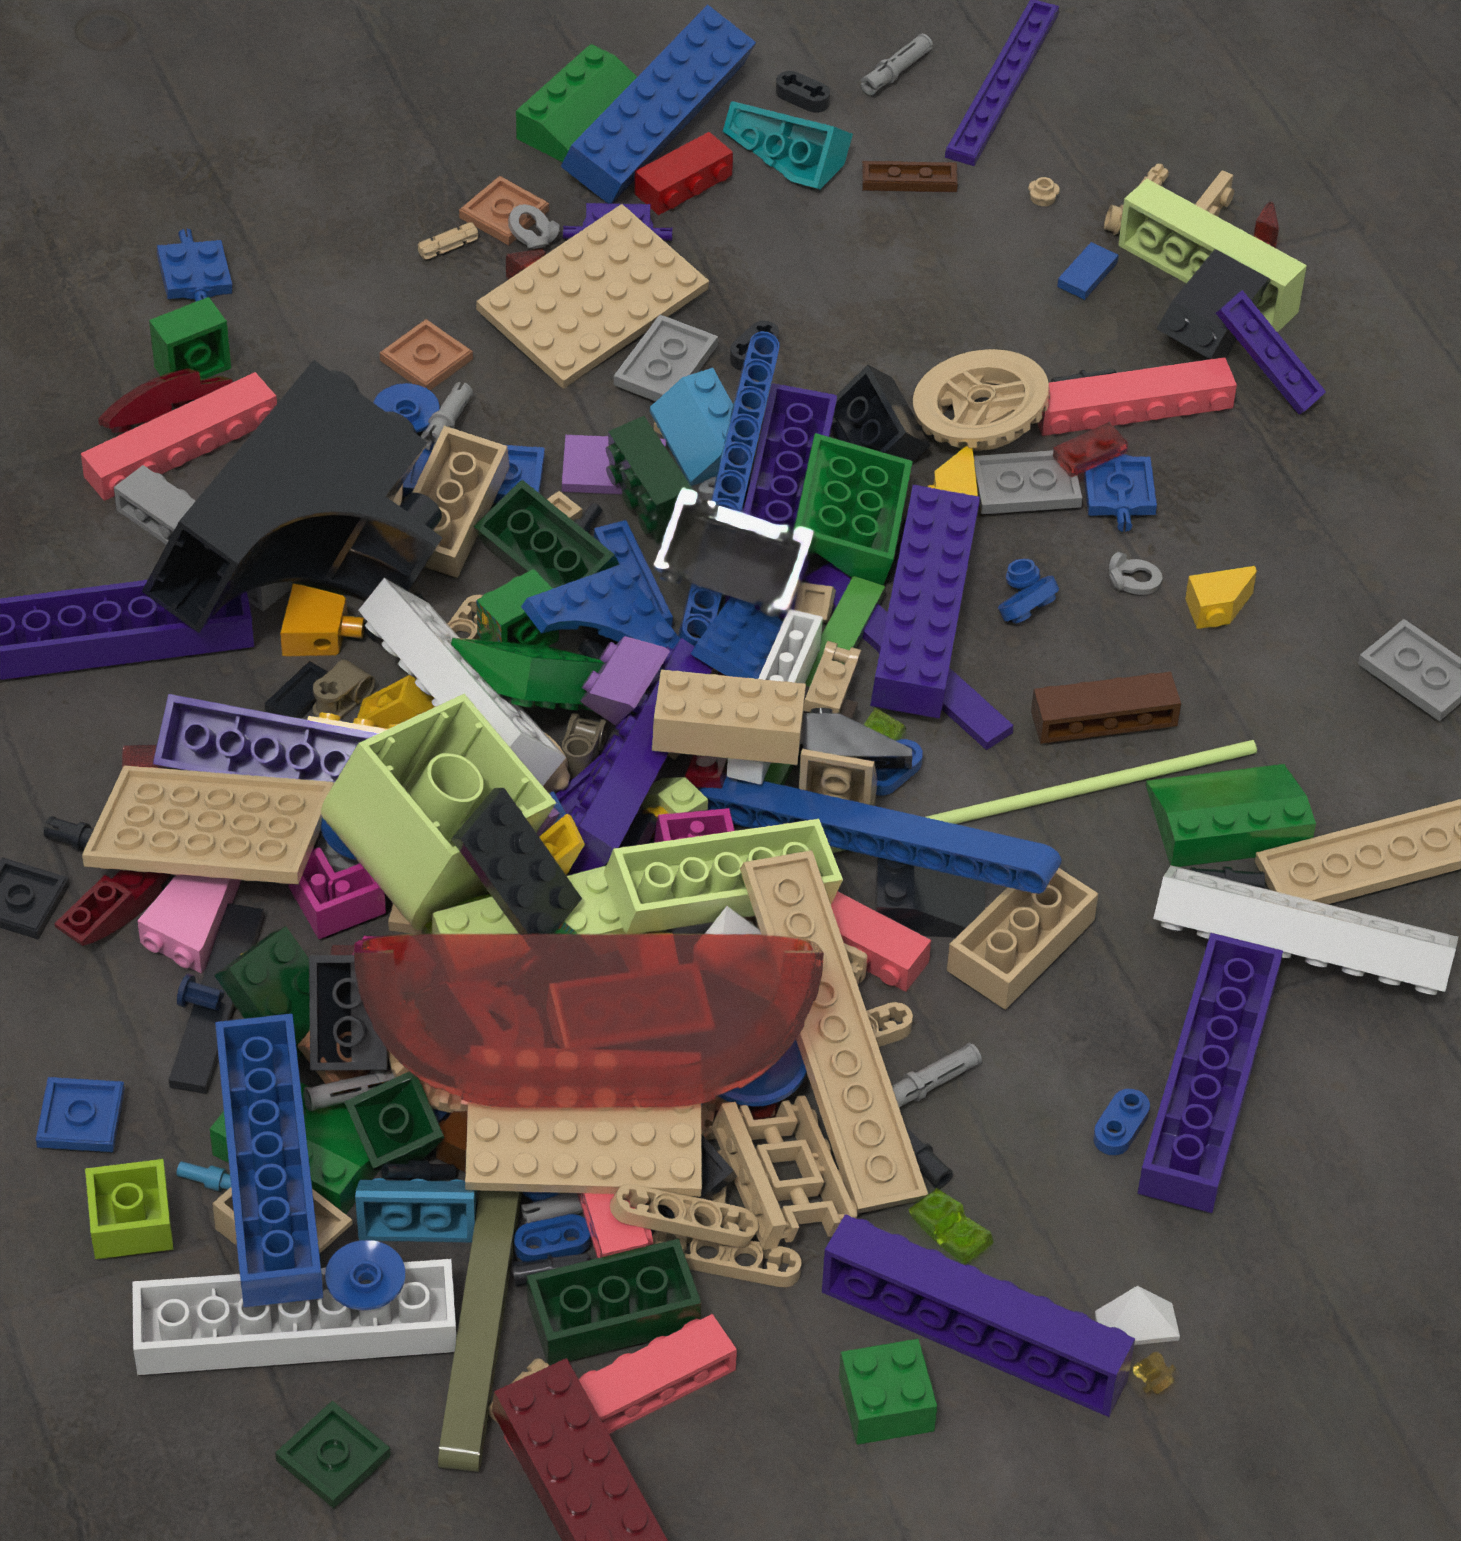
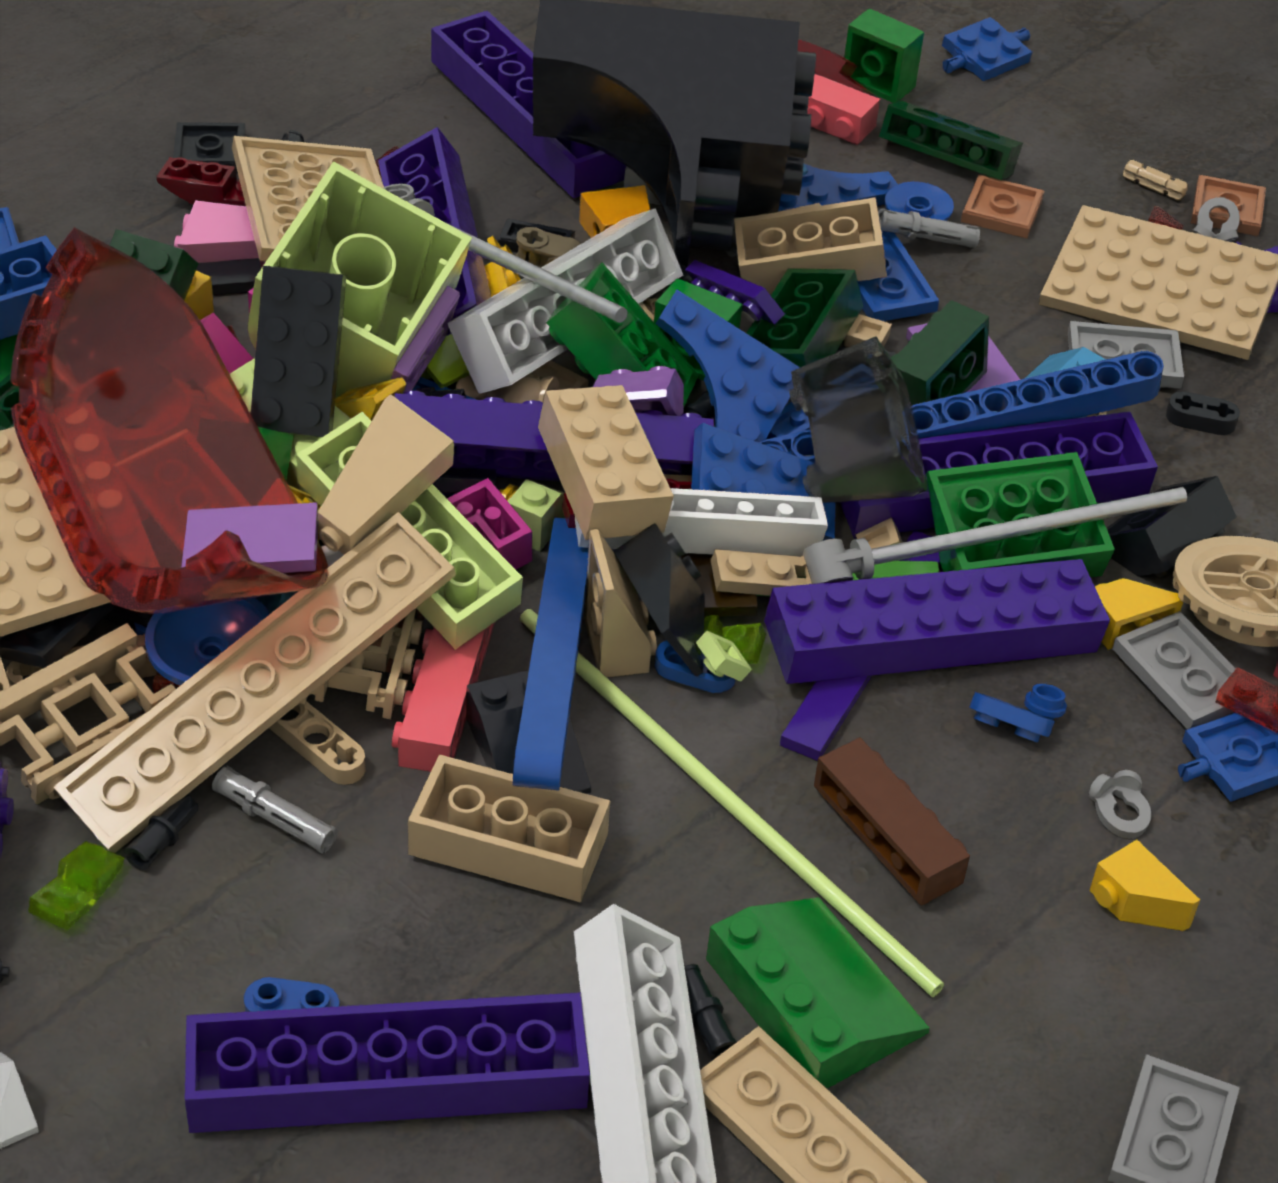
camera: 65 degrees right, 5 degrees down
none -> medium lavender tile [181,502,318,579]
none -> tan slope [318,394,454,555]
none -> flat silver piece [383,184,627,323]
none -> dark purple plate [685,260,785,324]
none -> yellowish green plate [696,631,752,681]
none -> flat silver piece [803,487,1187,584]
none -> dark green brick [879,100,1023,181]

